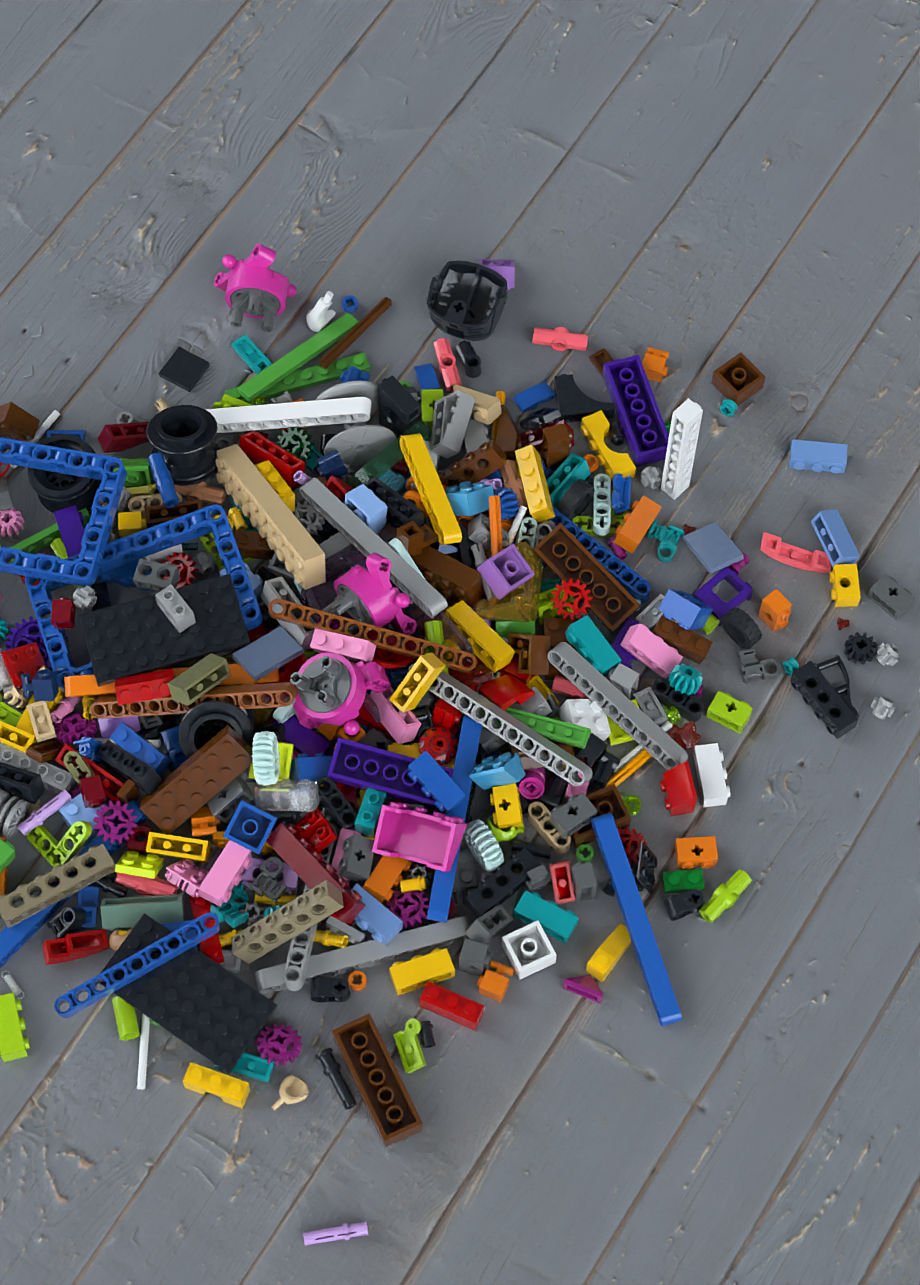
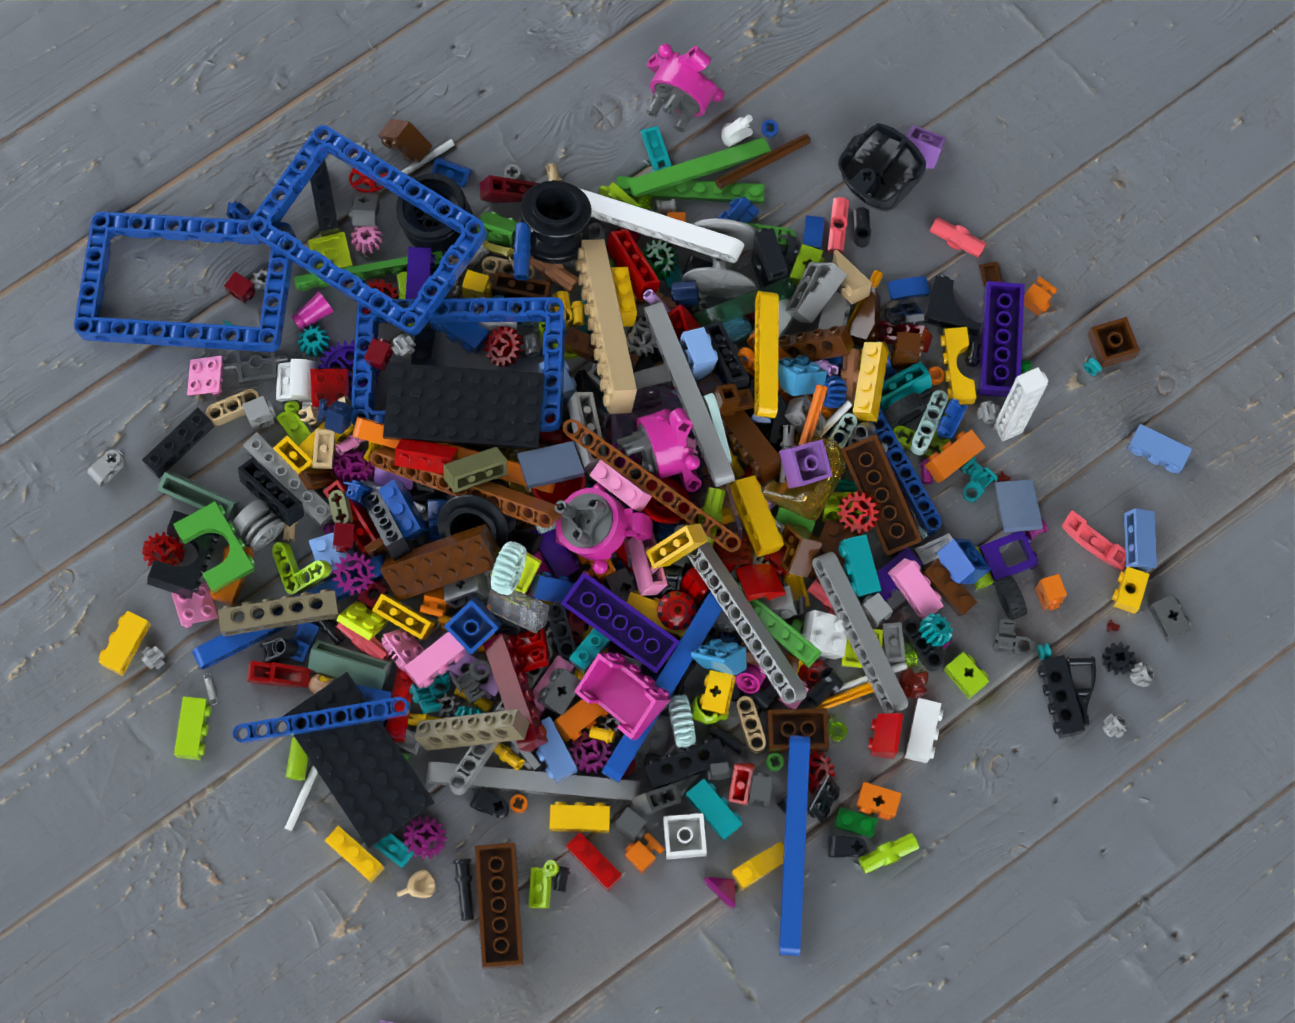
camera: 20 degrees right, 10 degrees up
lavender pin [17,789,72,836] -> none
dark grey brick [133,558,180,592] -> none
light grey brick [155,584,196,633] -> none
black tile [159,347,210,392] -> none
blue brick [407,751,466,814] -> none
dark grey brick [550,793,597,839] -> none
black piece [575,733,608,767] -> none

